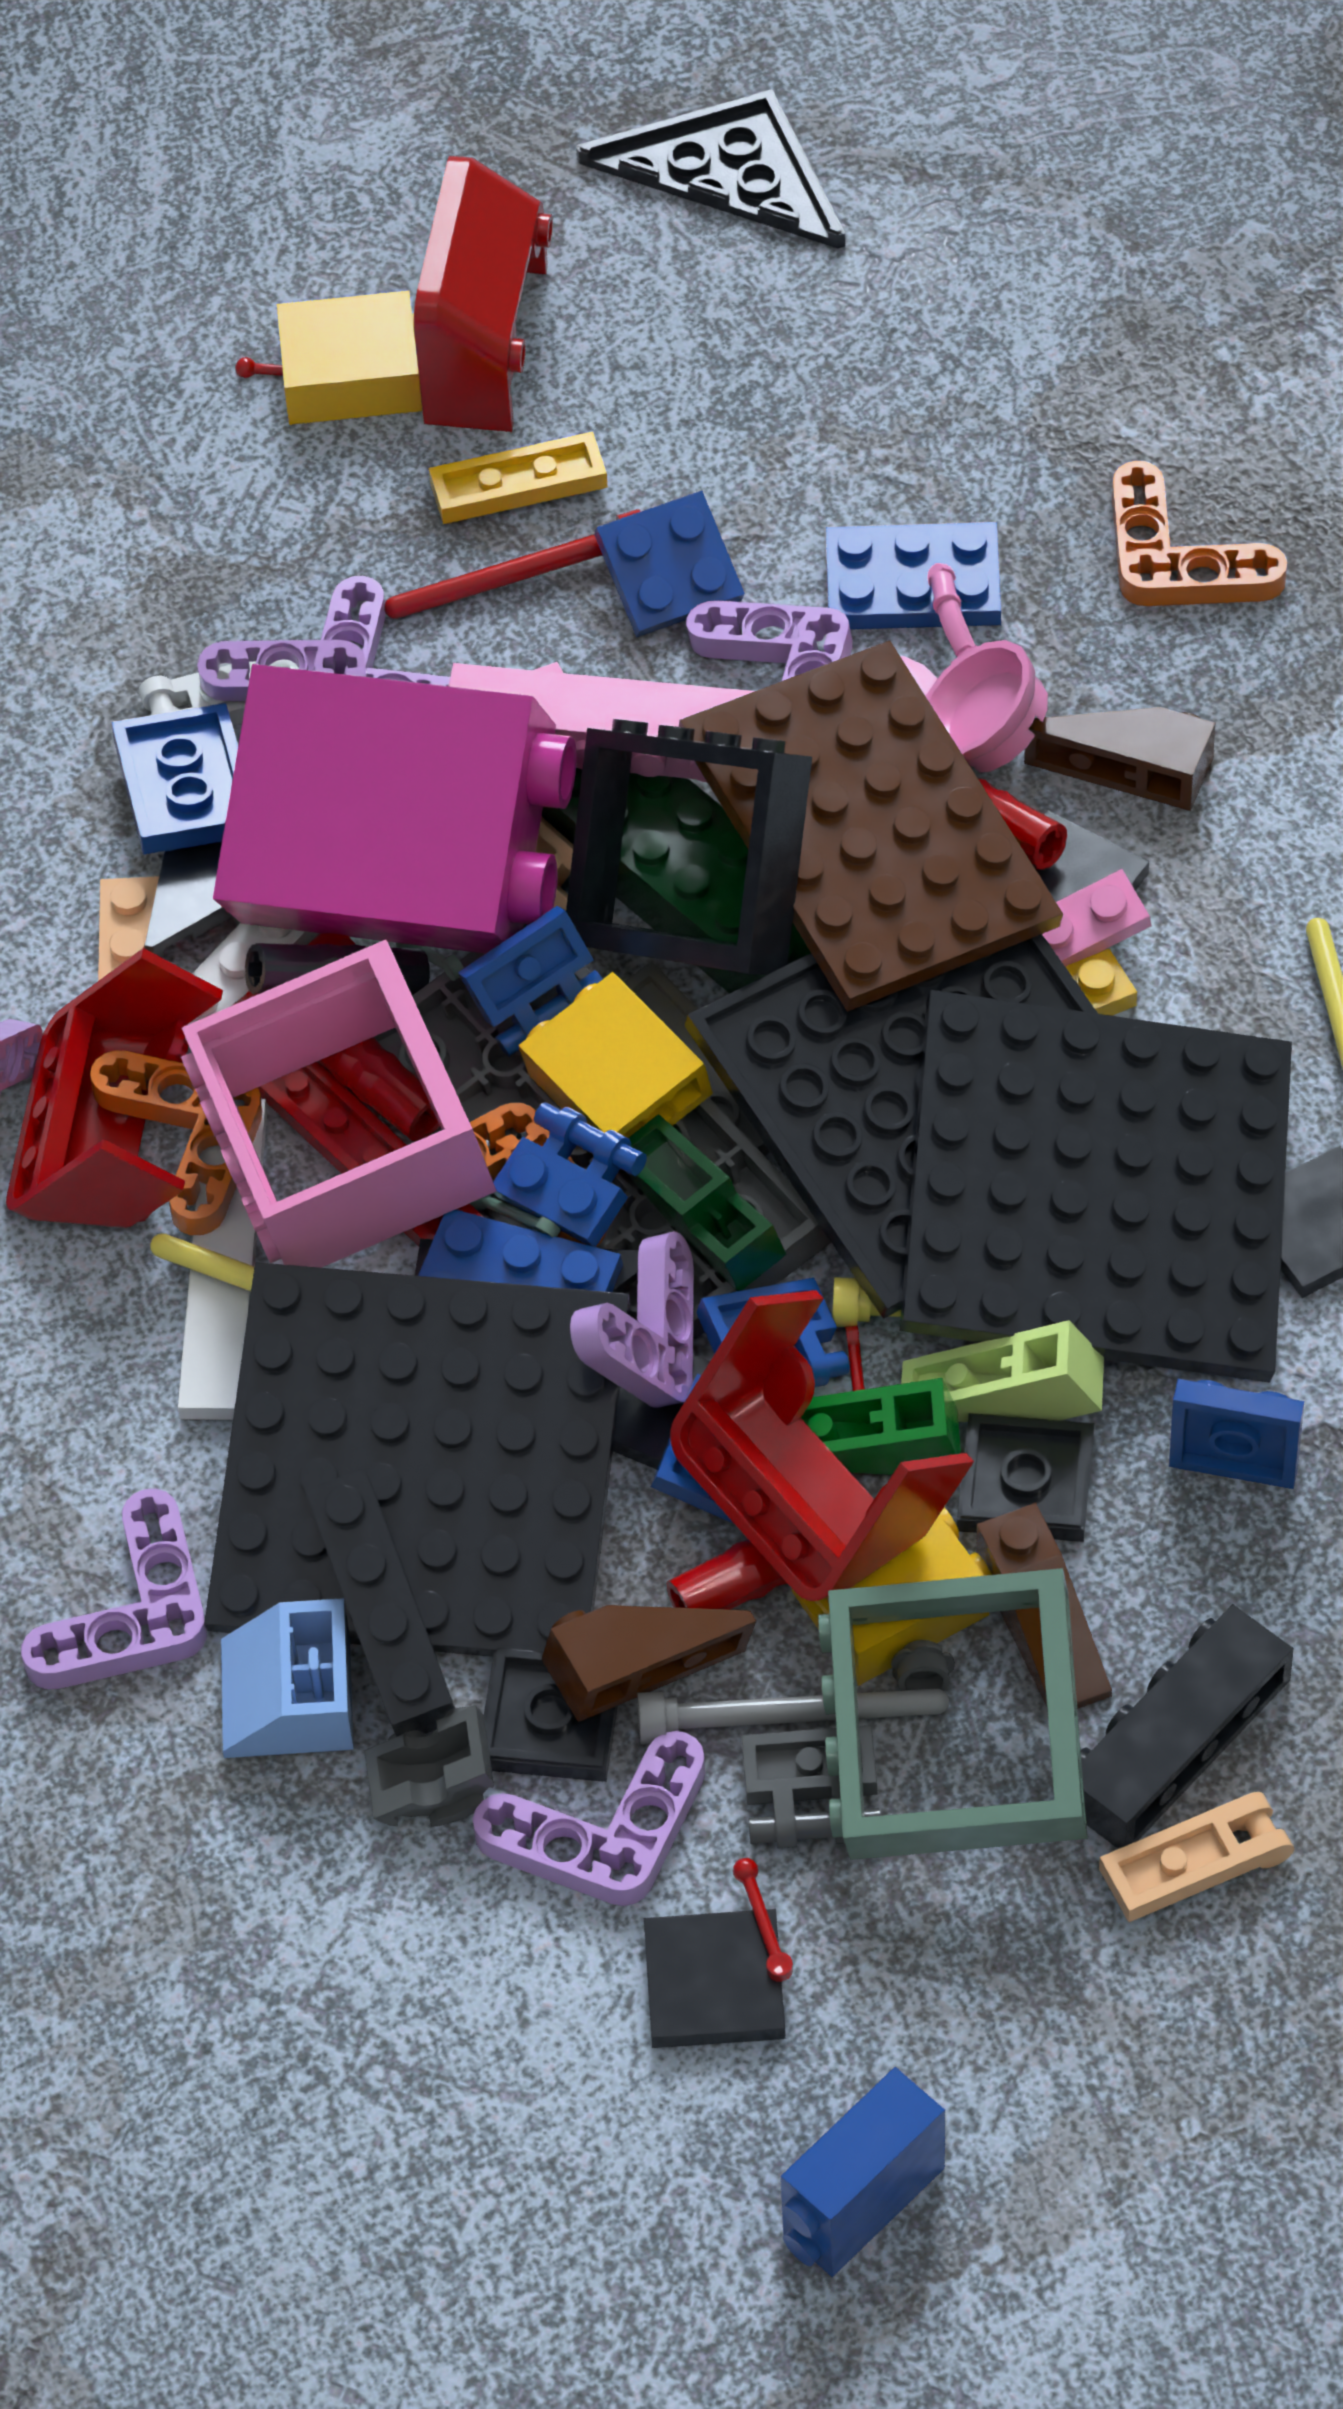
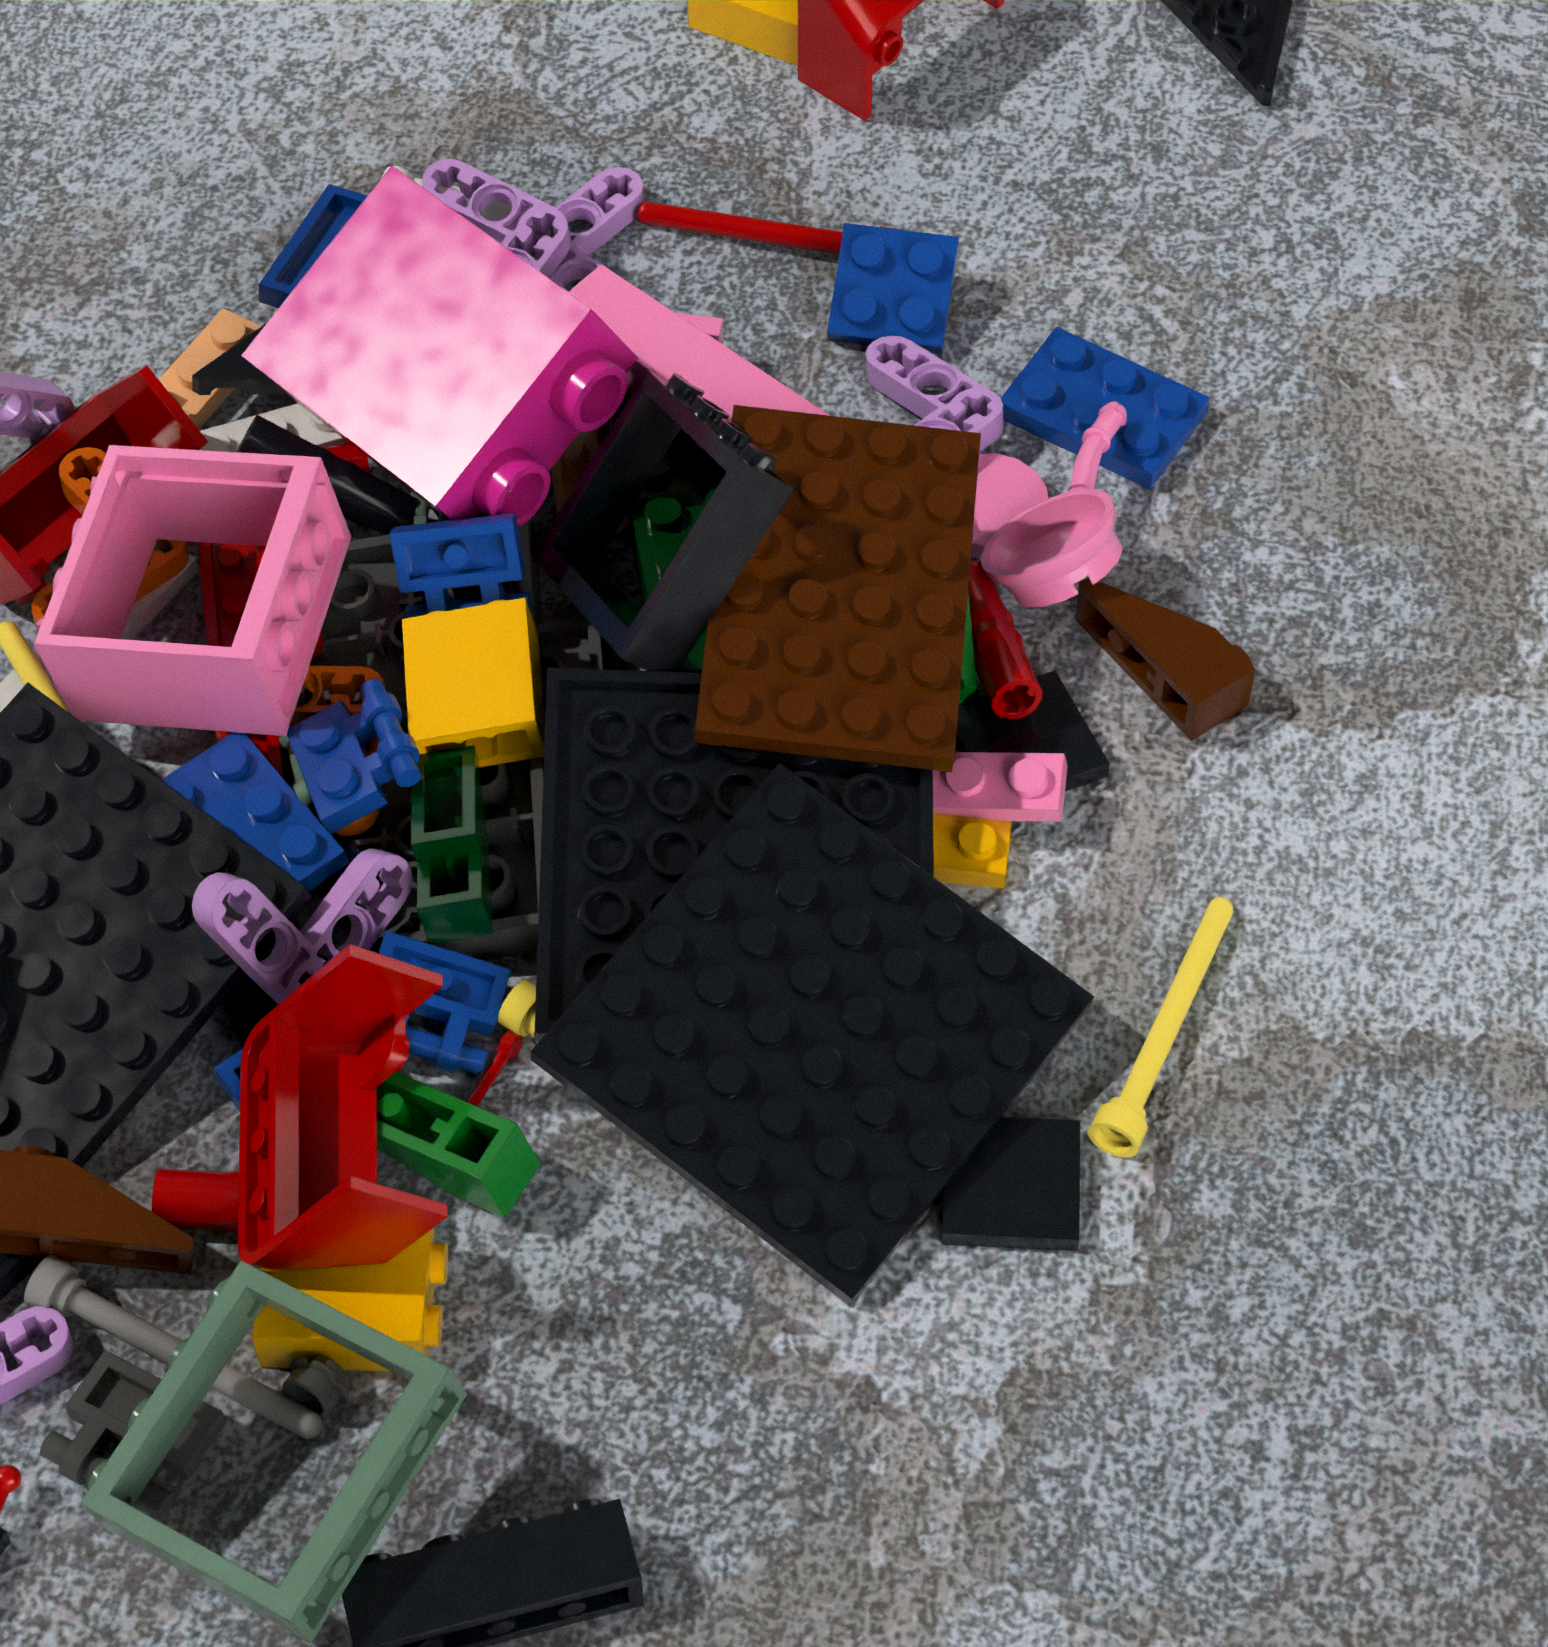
camera: 30 degrees right, 0 degrees up
yellow plate [429,432,608,524] -> none
yellowish green slope [901,1320,1104,1422] -> none
black tile [957,1413,1094,1542] -> none
reddish brown slope [976,1503,1112,1709] -> none
orange beam [1112,461,1287,606] -> none
blue plate [1169,1379,1305,1489] -> none

